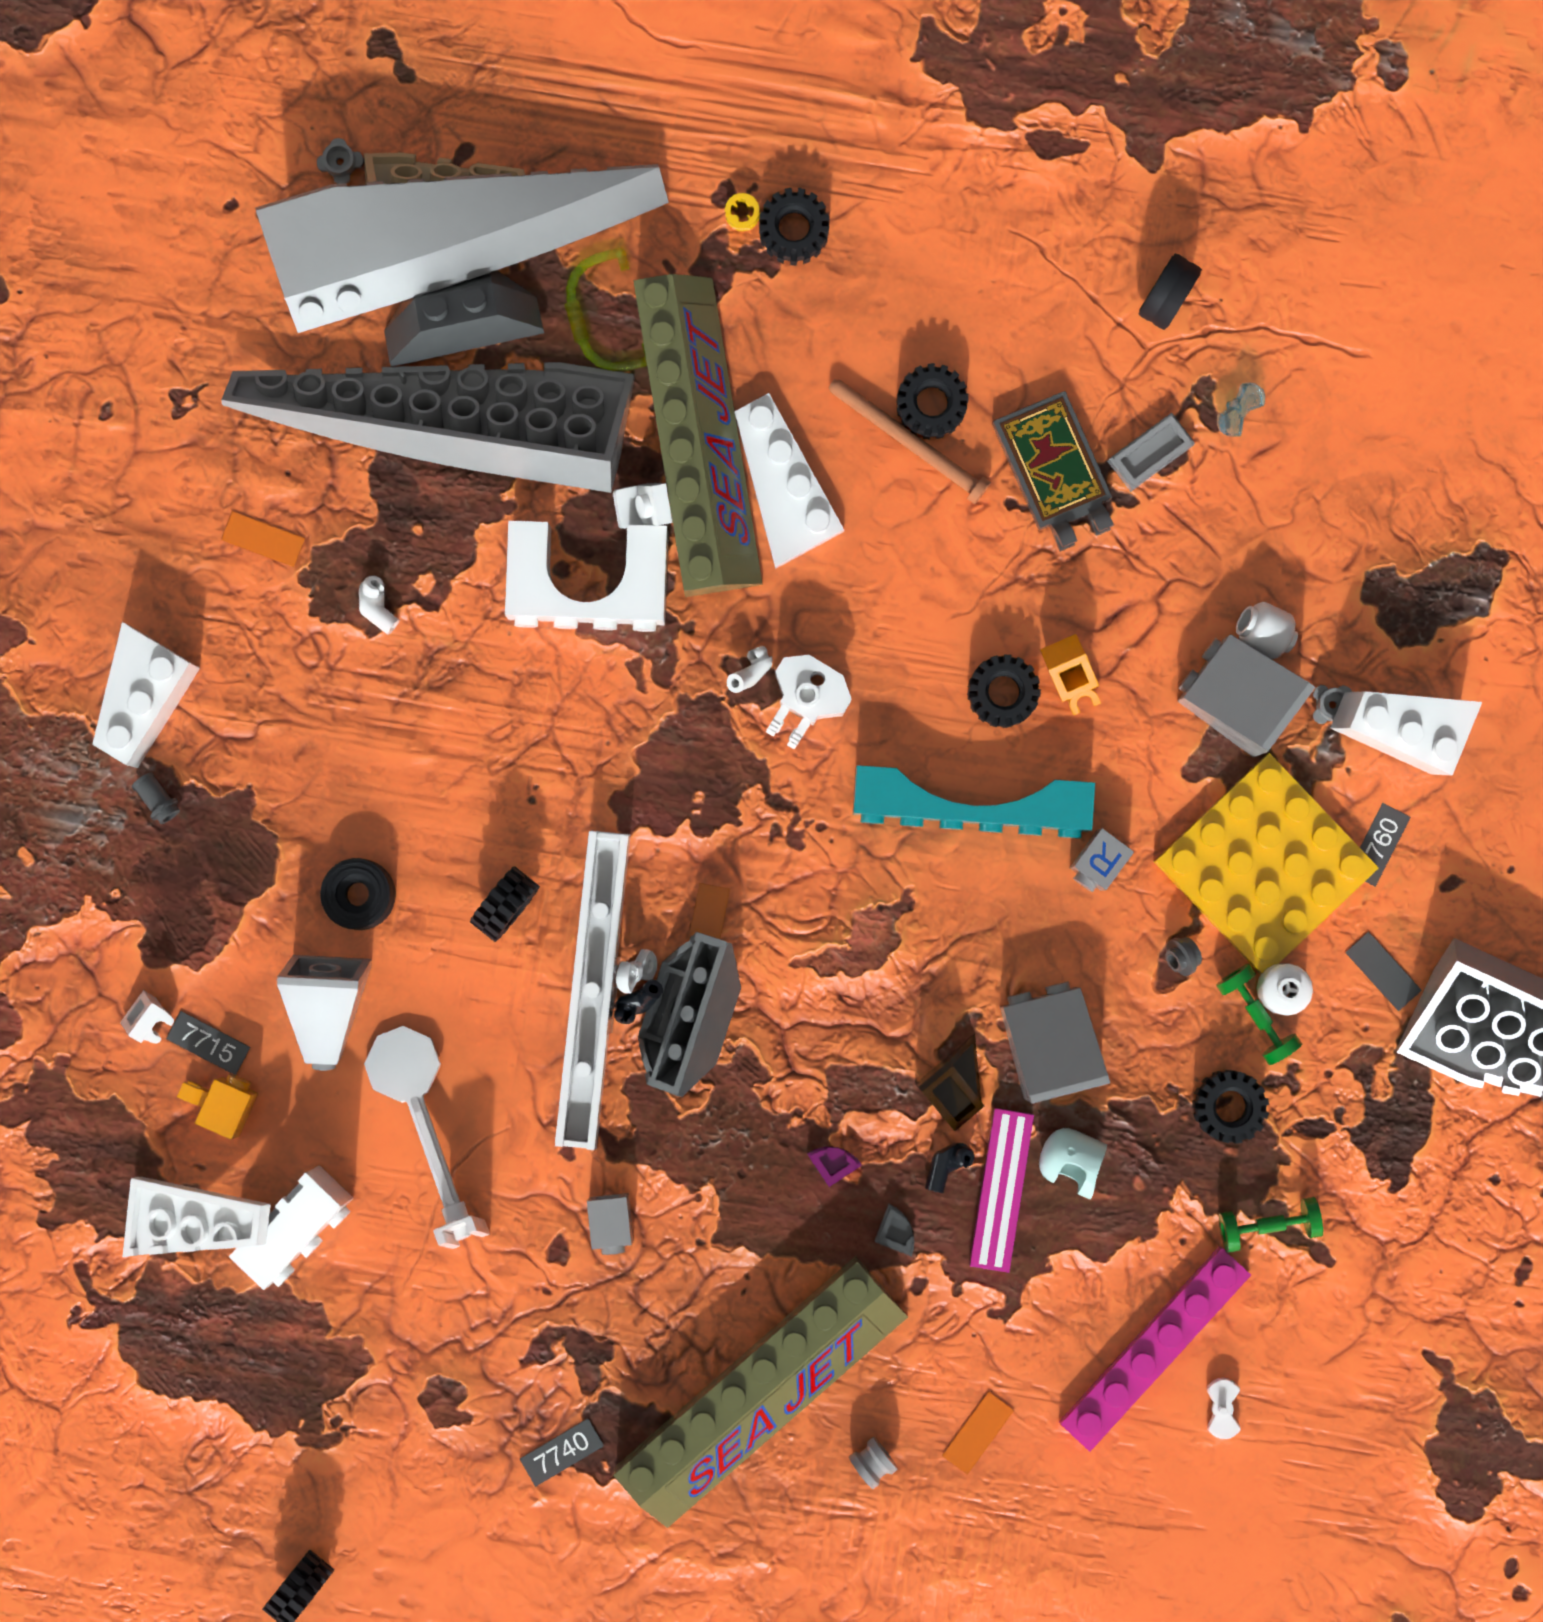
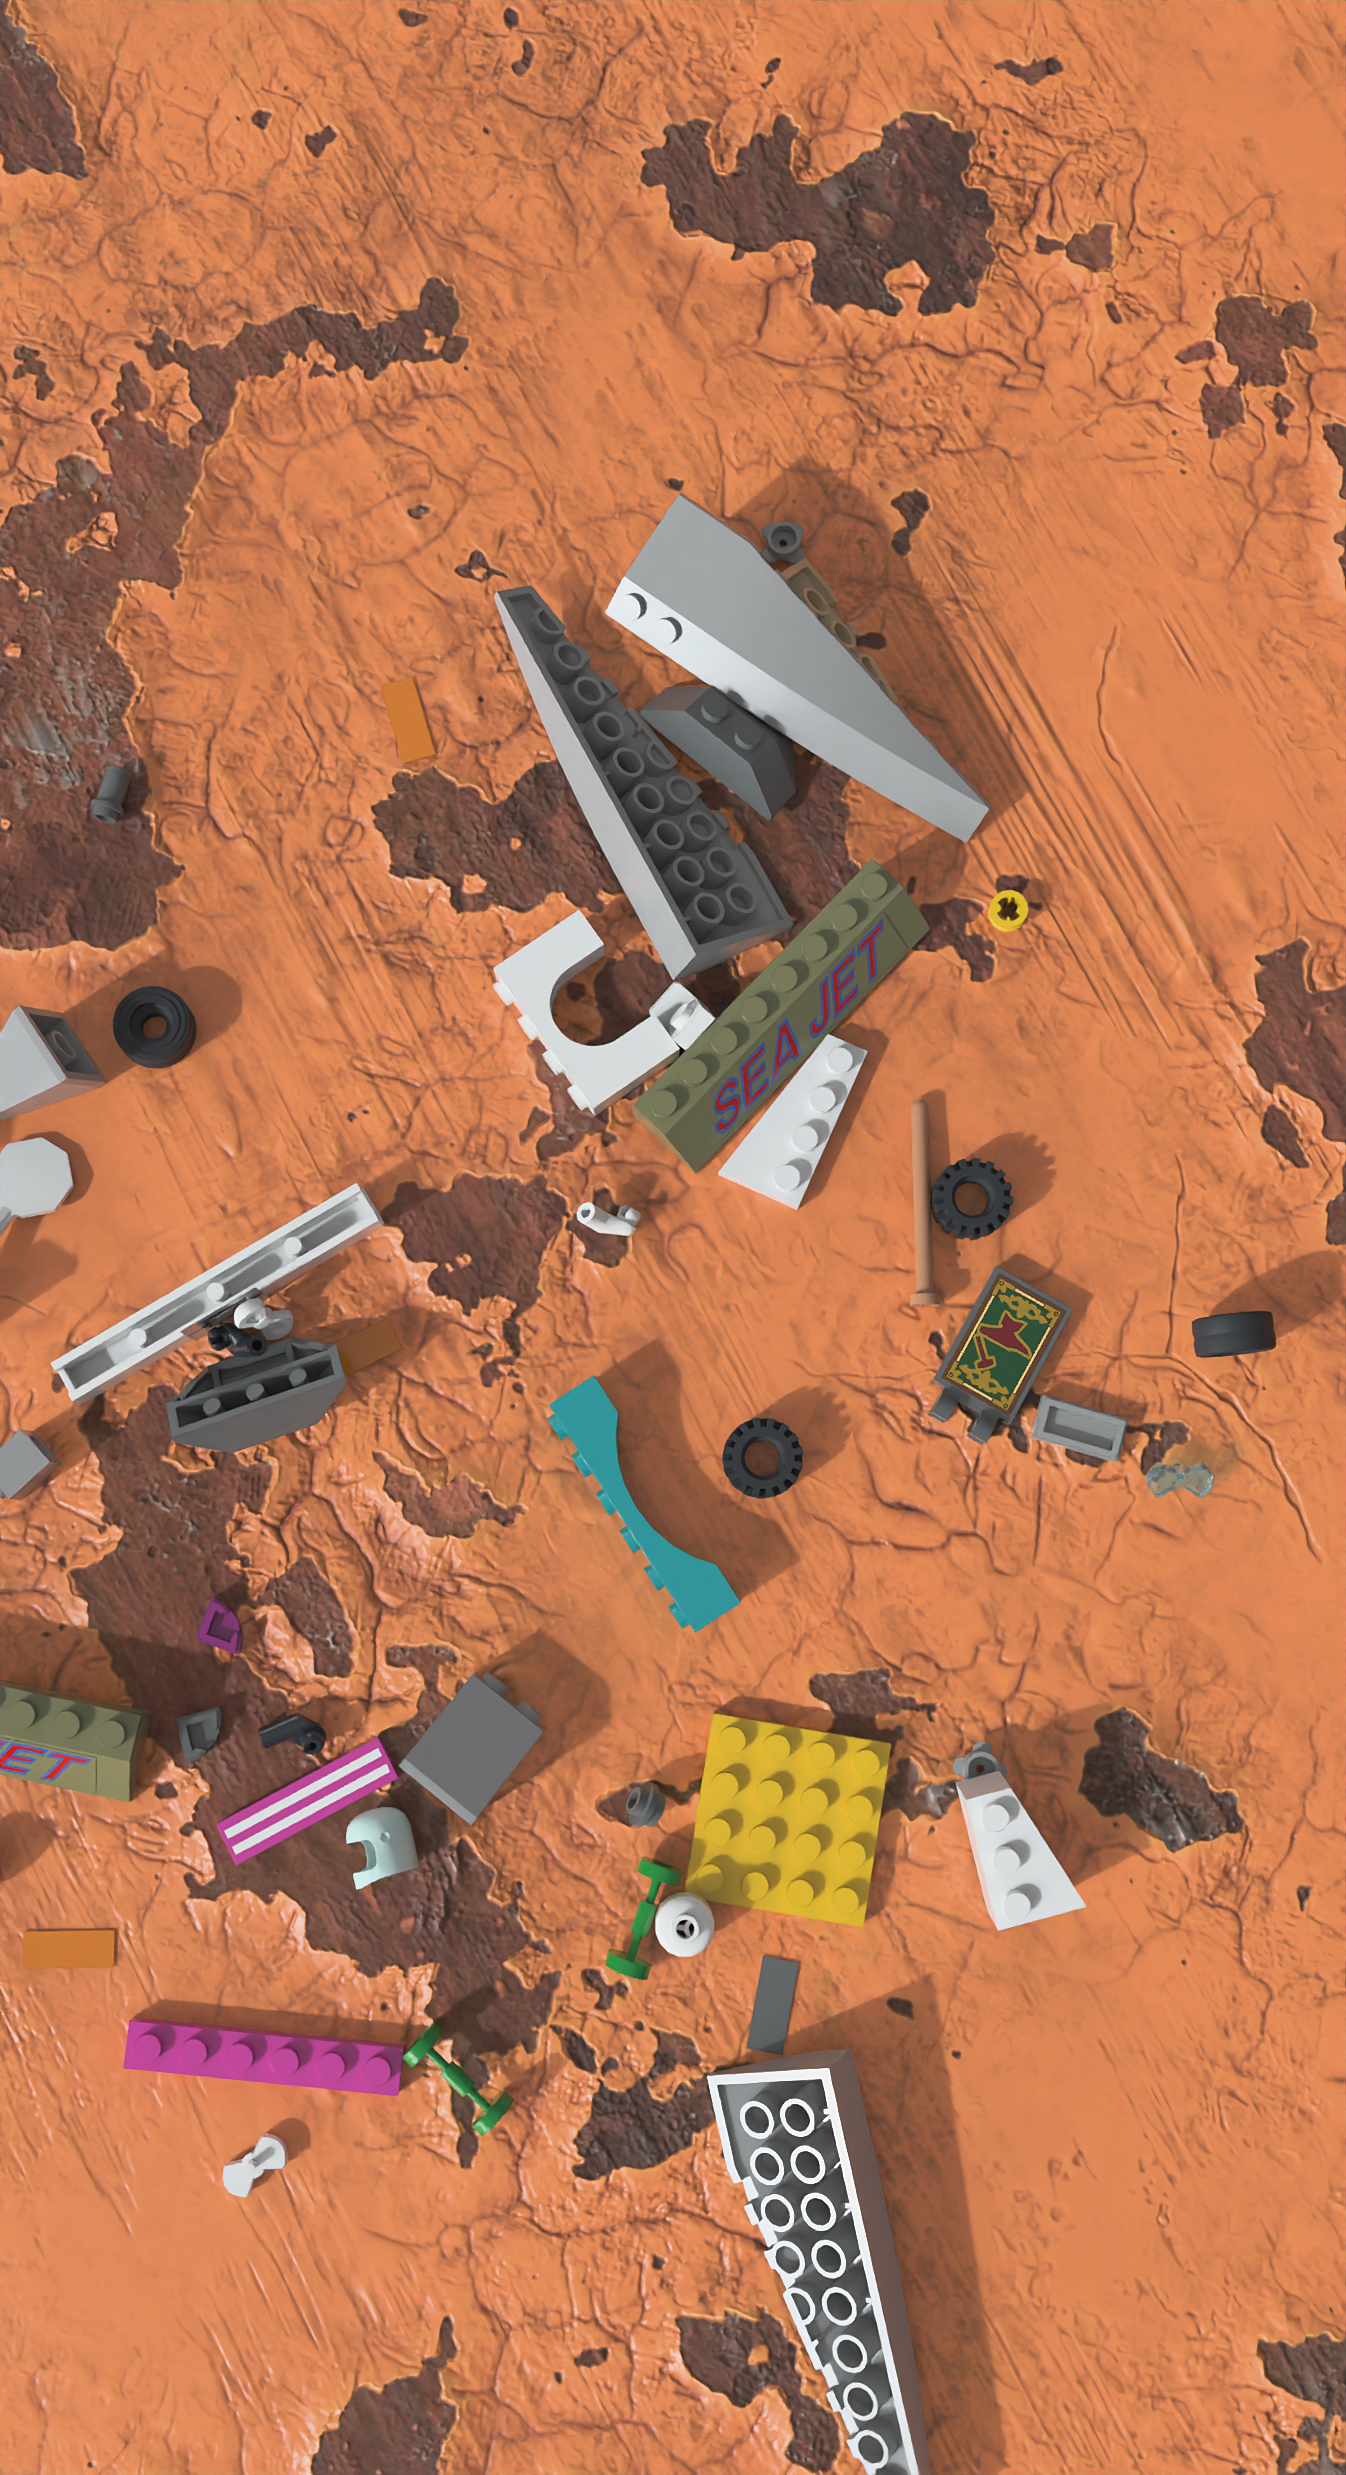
camera: 50 degrees right, 5 degrees down
white wedge [92,622,200,768] -> none
white arm [359,576,400,635] -> none
black tyre [470,866,540,942] -> none
clear neon green piece [564,247,647,372] -> none
black tyre [759,188,830,265] -> none
white hinge [766,654,852,749] -> none
dark brown slope [915,1034,985,1131] -> none
light orange brick [1040,634,1101,715] -> none
light grey brick [1070,828,1134,892] -> none
light grey slope [1177,634,1316,757] -> none
black tyre [1192,1070,1269,1143] -> none
white head [1236,602,1298,659] -> none
dark grey sticker [1360,803,1411,887] -> none

